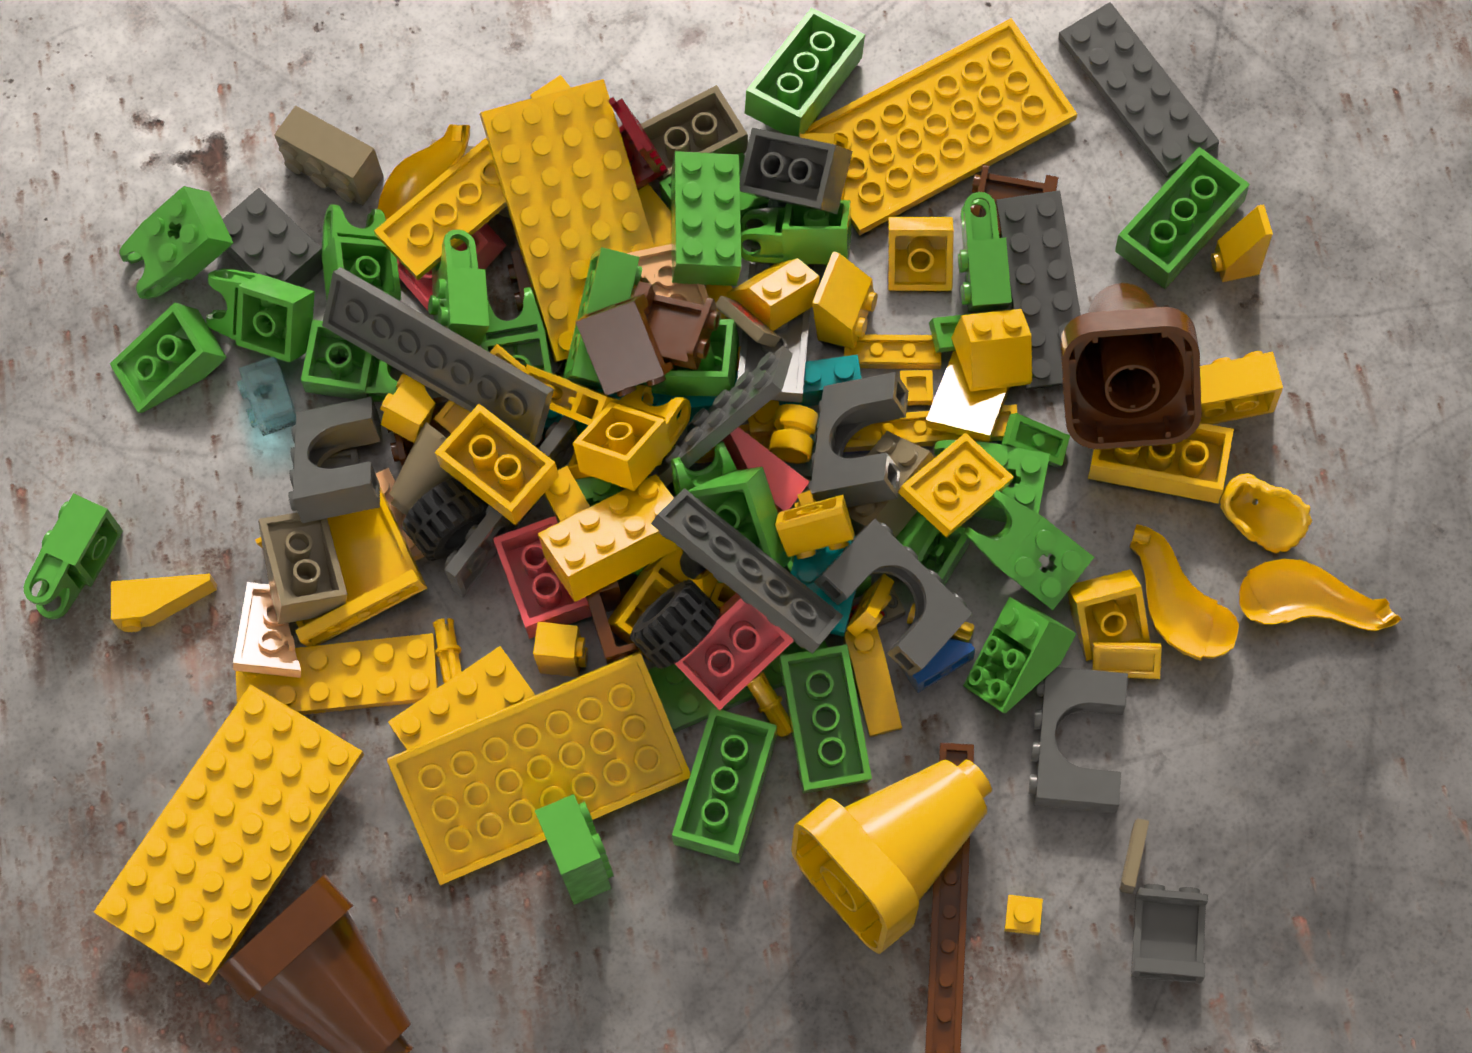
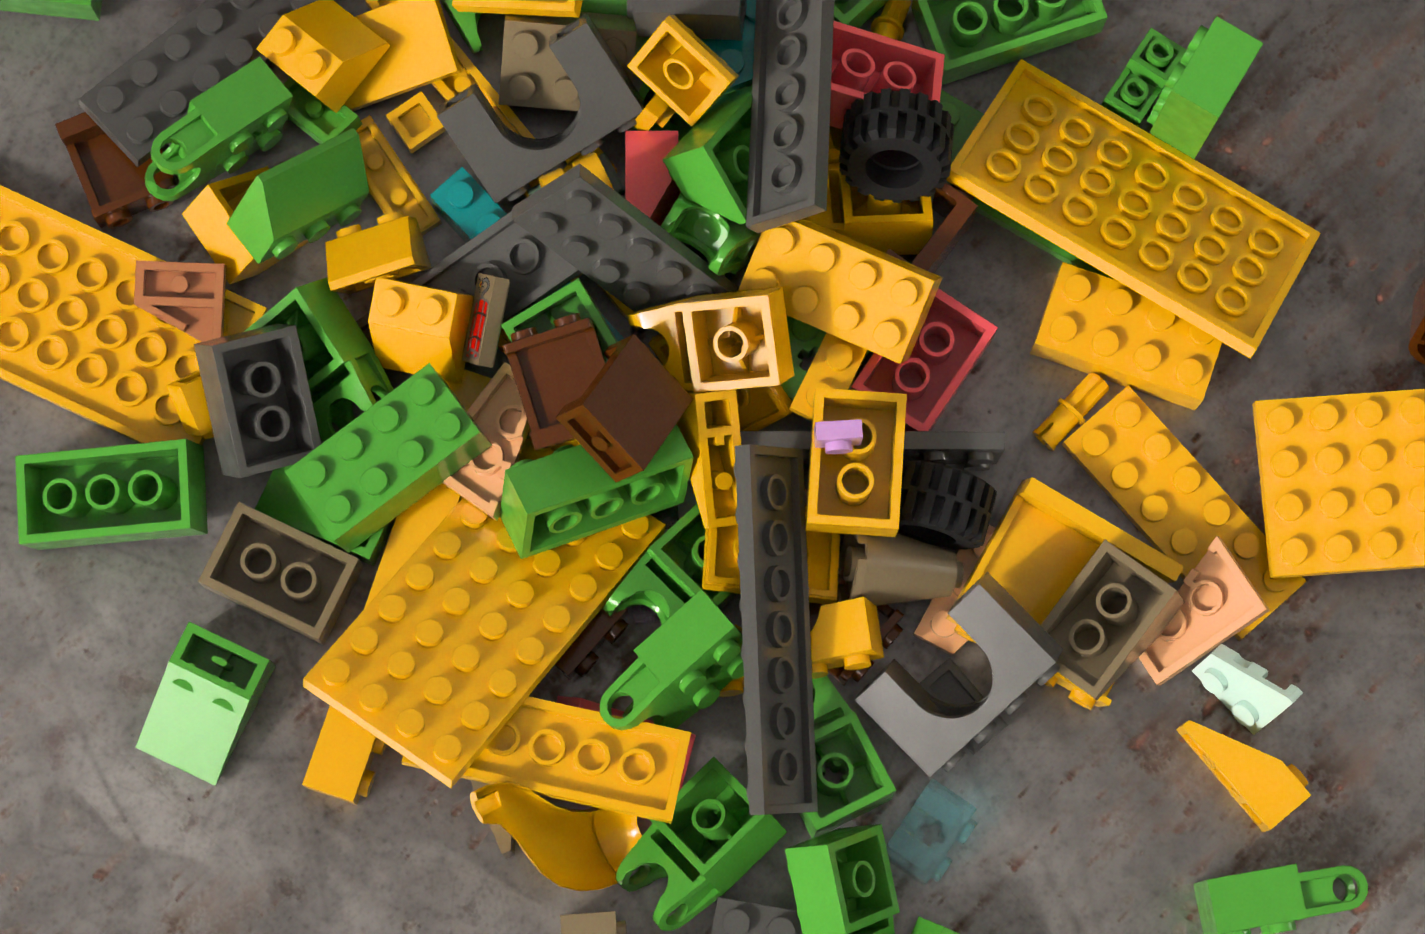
camera: 135 degrees left, 10 degrees up
yellow brick [533,622,588,677] -> none
dark red plate [608,97,669,190] -> none
none -> nougat wing [134,260,227,342]
none -> slope [135,622,276,786]
none -> bright green slope [226,128,369,264]
none -> lavender plate [814,419,863,454]
none -> bright green slope [1101,28,1186,127]
none -> light aqua wing [1192,644,1303,735]

